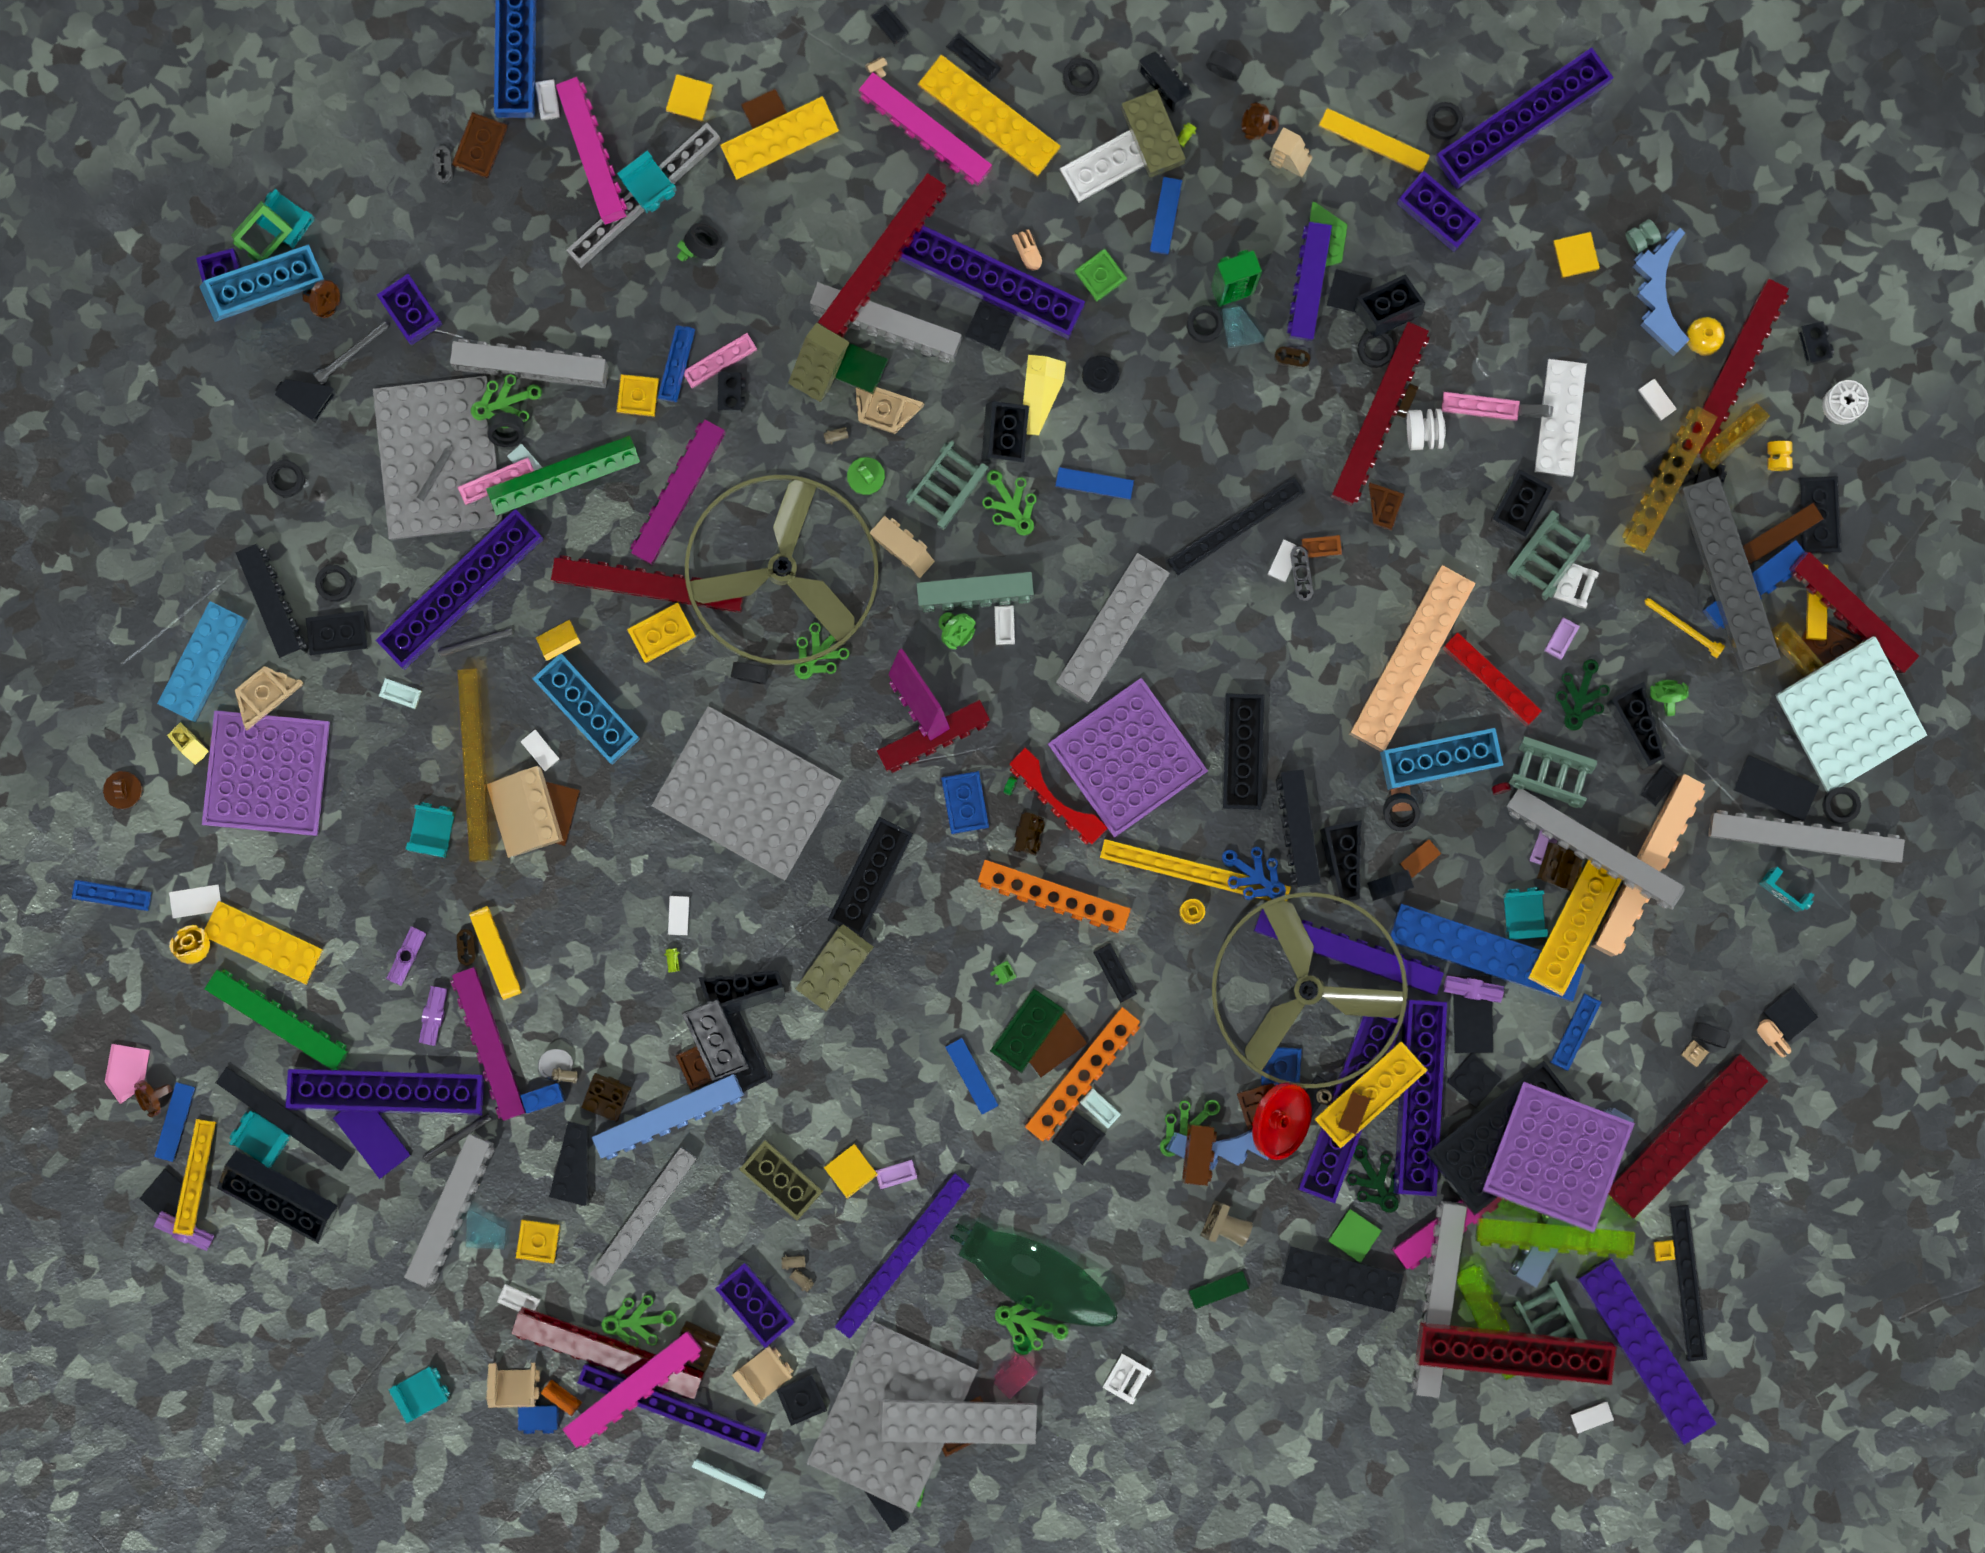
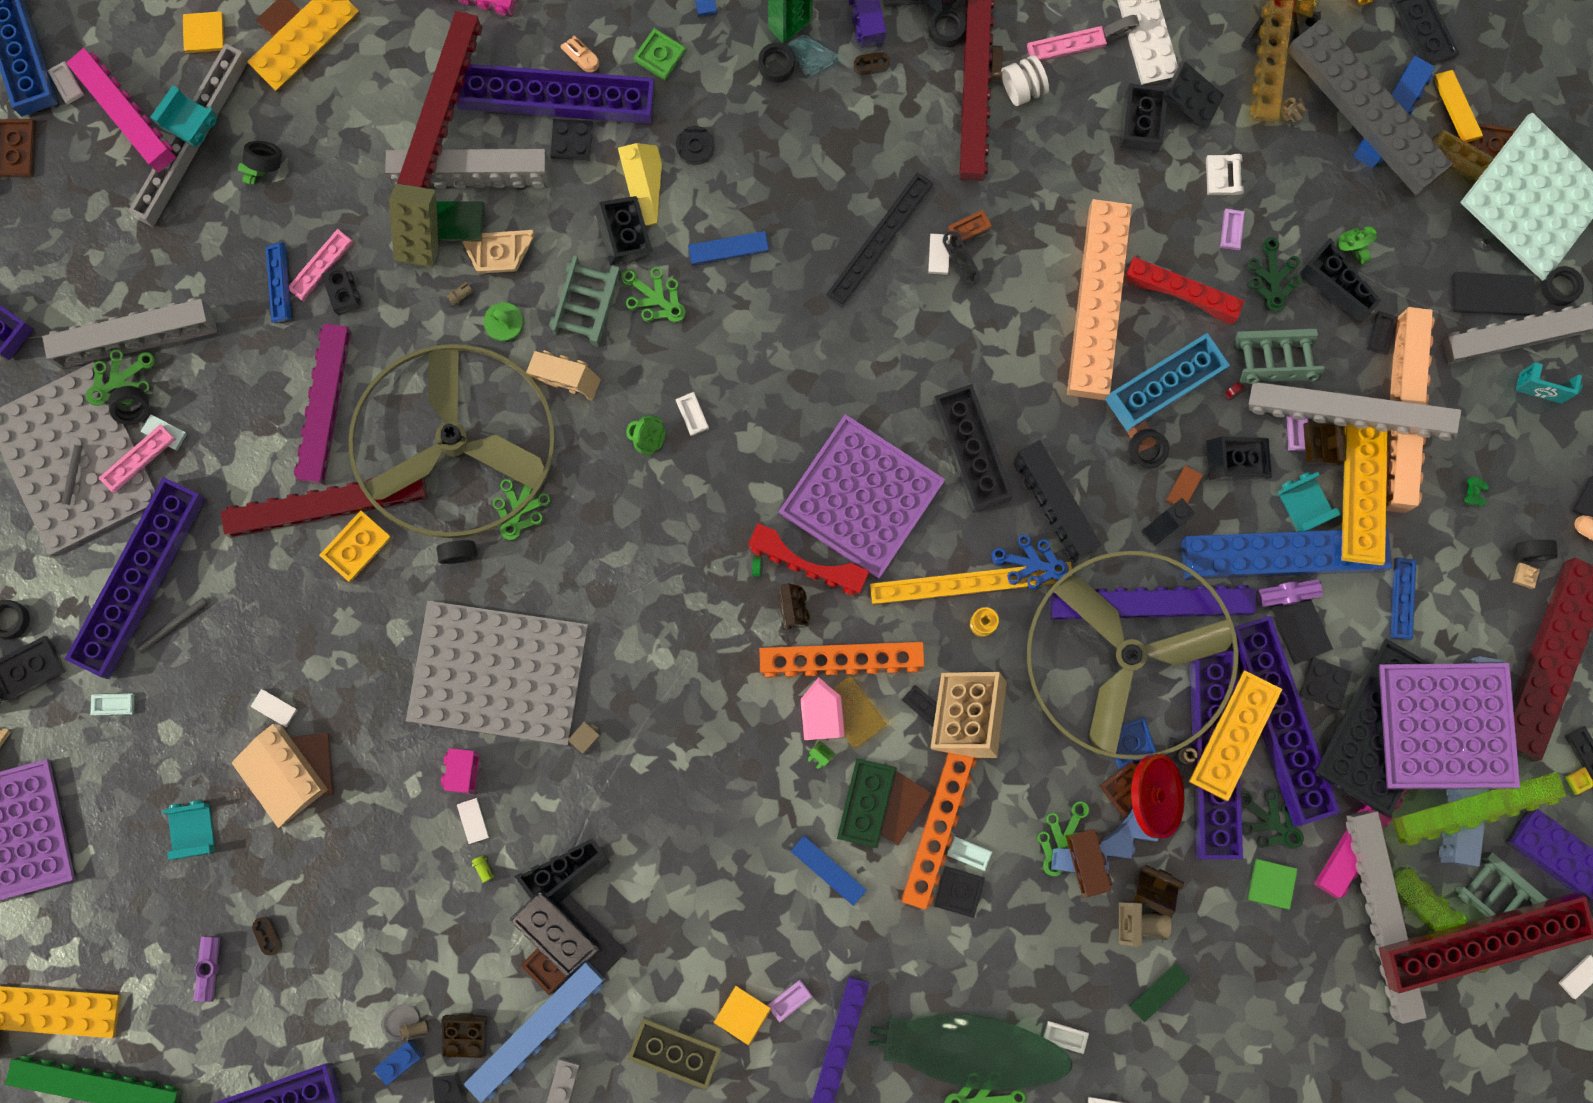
camera: 20 degrees left, 5 degrees down
medium lavender piece [419,986,448,1046] -> none
magenta brick [451,967,526,1121] -> none
clear yellow brick [457,669,492,863] -> none
yellow beam [469,906,522,1000] -> none
green brick [486,436,640,515] -> none
dark azure brick [533,654,640,765] -> none
yellow tile [536,620,581,661] -> none
yellow tile [616,374,659,417] -> none
olive brick [795,924,874,1011] -> none
black brick [827,817,914,938] -> none
dark red brick [877,700,990,774] -> none
magenta slope [888,648,950,741] -> none
sand green brick [917,572,1034,613] -> none
blue tile [941,771,989,835] -> none
light grey brick [1056,553,1170,704] -> none
black brick [1280,1246,1404,1313] -> none
black wedge [1320,820,1362,905] -> none
reddish brown tile [1338,1091,1370,1135] -> none
reddish brown wing [1369,482,1405,531] -> none
sand green fence [1507,510,1591,601] -> none
yellow piece [1645,598,1725,659] -> none
reddish brown tile [1743,503,1823,565] -> none
dark red brick [1789,552,1919,673] -> none
none -> dark pink brick [441,748,480,794]
none -> dark tan brick [568,722,601,755]
none -> bright pink tile [801,677,845,740]
none -> clear yellow tile [832,676,887,749]
none -> tan slope [931,672,1007,758]
none -> white tile [1042,1021,1089,1054]
none -> dark brown plate [1133,864,1184,918]
none -> black plate [1164,61,1224,128]
none -> black slope [1206,436,1272,481]
none -> dark tan gear [1281,98,1307,122]
none -> green piece [1464,477,1489,507]

